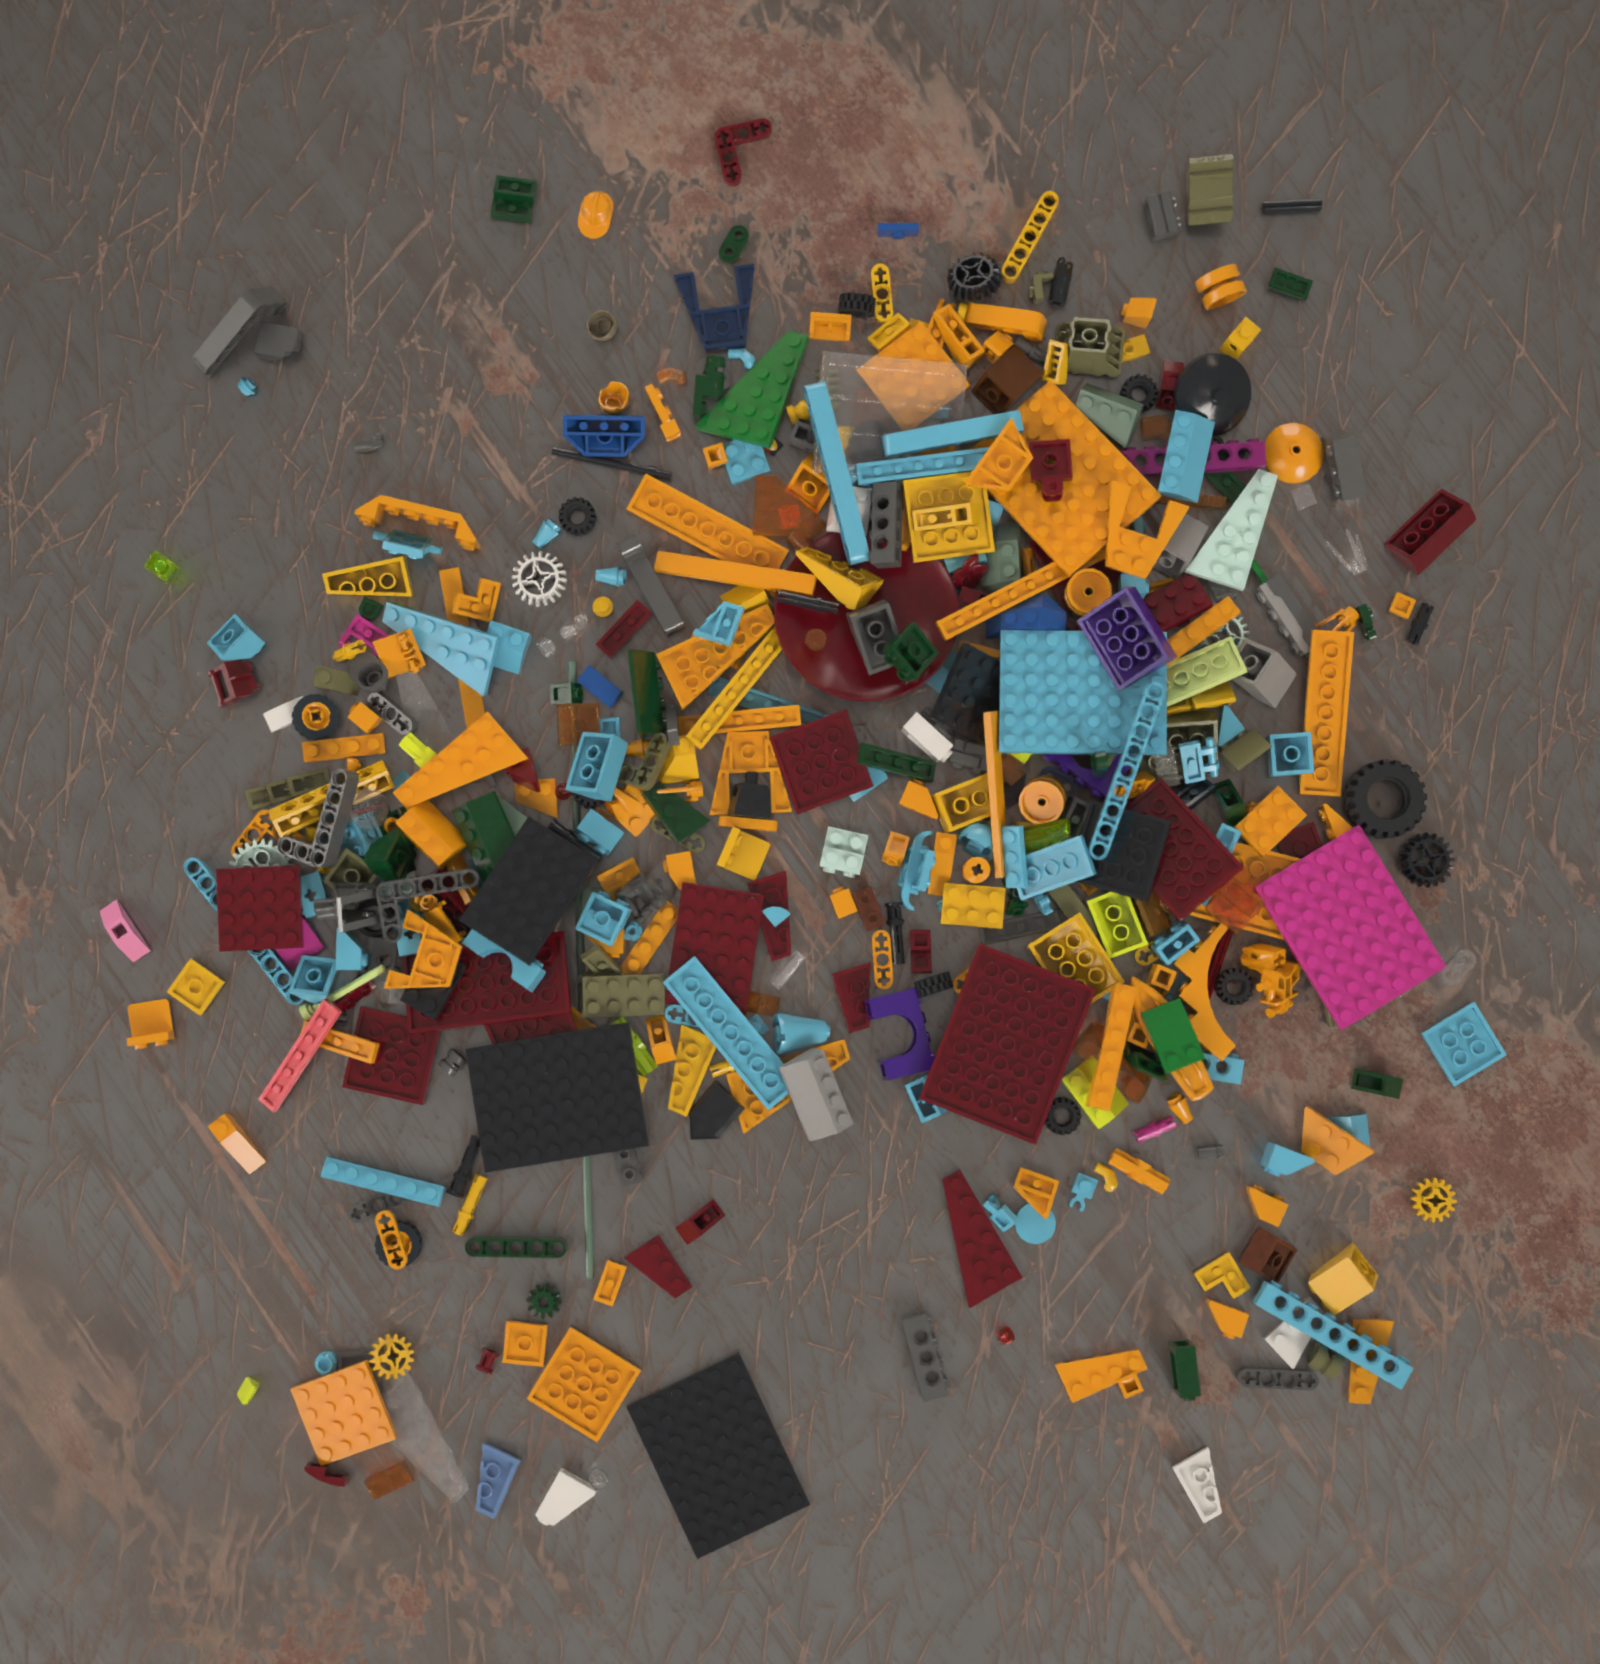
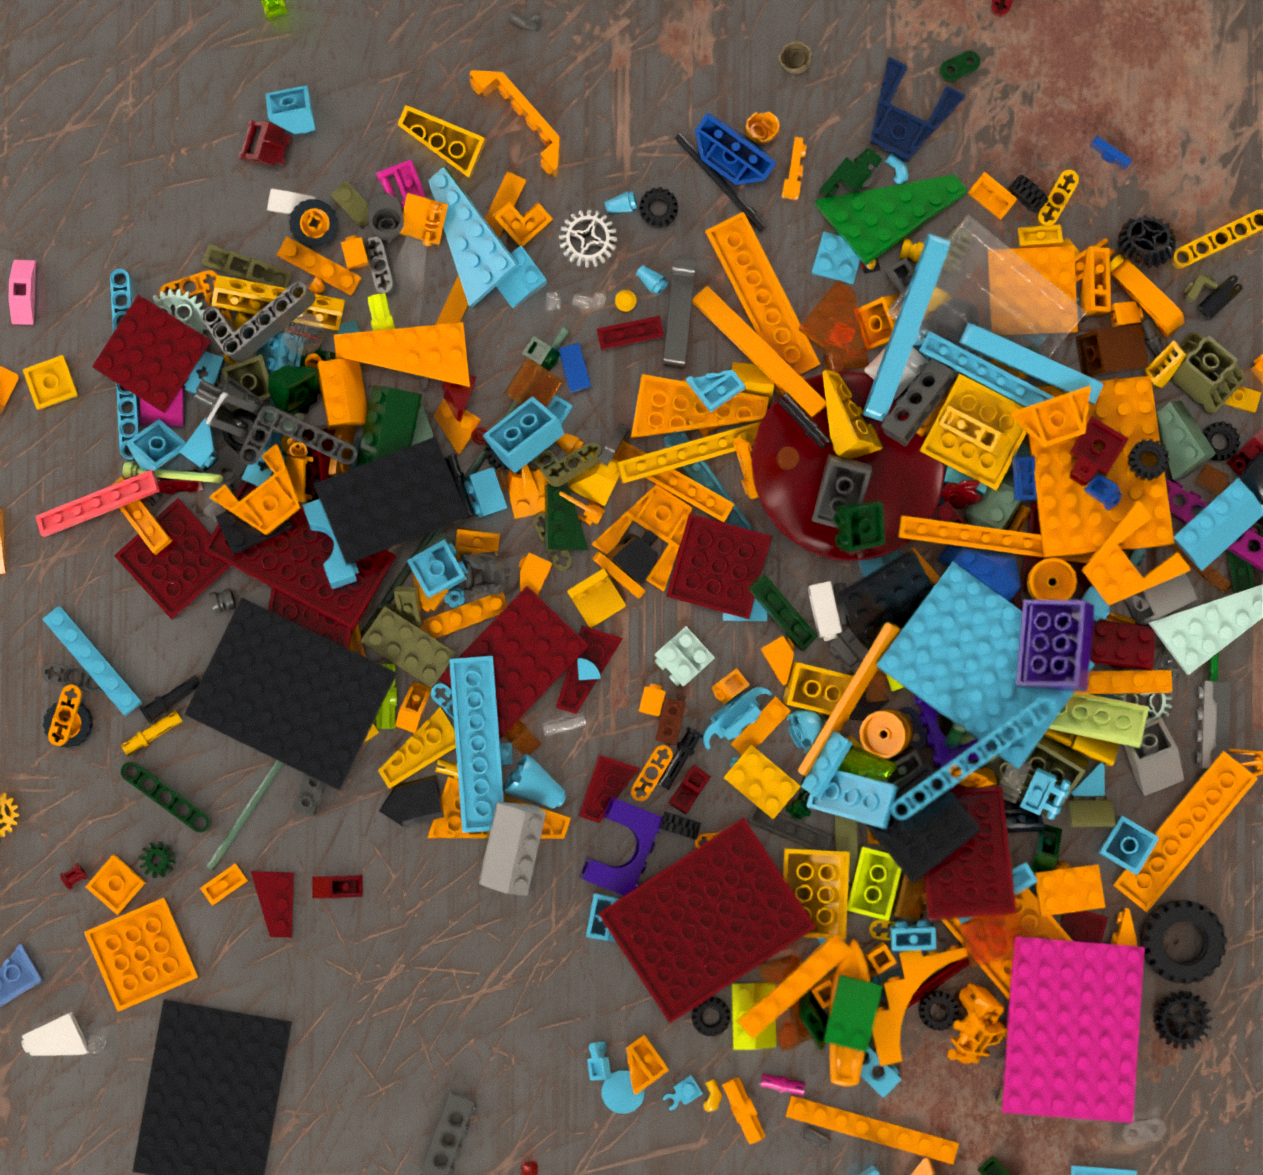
camera: 40 degrees right, 0 degrees up
yellow axle [332,640,366,662] -> none
dark green tile [359,596,384,621] -> none
medium azure plate [373,529,443,559] -> none
dark green slope [627,649,667,738] -> none
clear orange arm [656,367,687,384] -> none
light orange slope [703,442,728,470] -> none
dark red wing [942,1169,1023,1309] -> none
light orange piece [961,857,990,884] -> none
medium azure plate [1032,893,1053,915] -> none
light orange cone [1166,1092,1194,1124] -> none
none -> light orange plate [732,437,758,499]
none -> light orange plate [785,1095,959,1164]
none -> blue plate [1012,456,1037,500]
none -> blue bracket [1084,473,1122,511]
none -> black tyre [1128,439,1170,481]

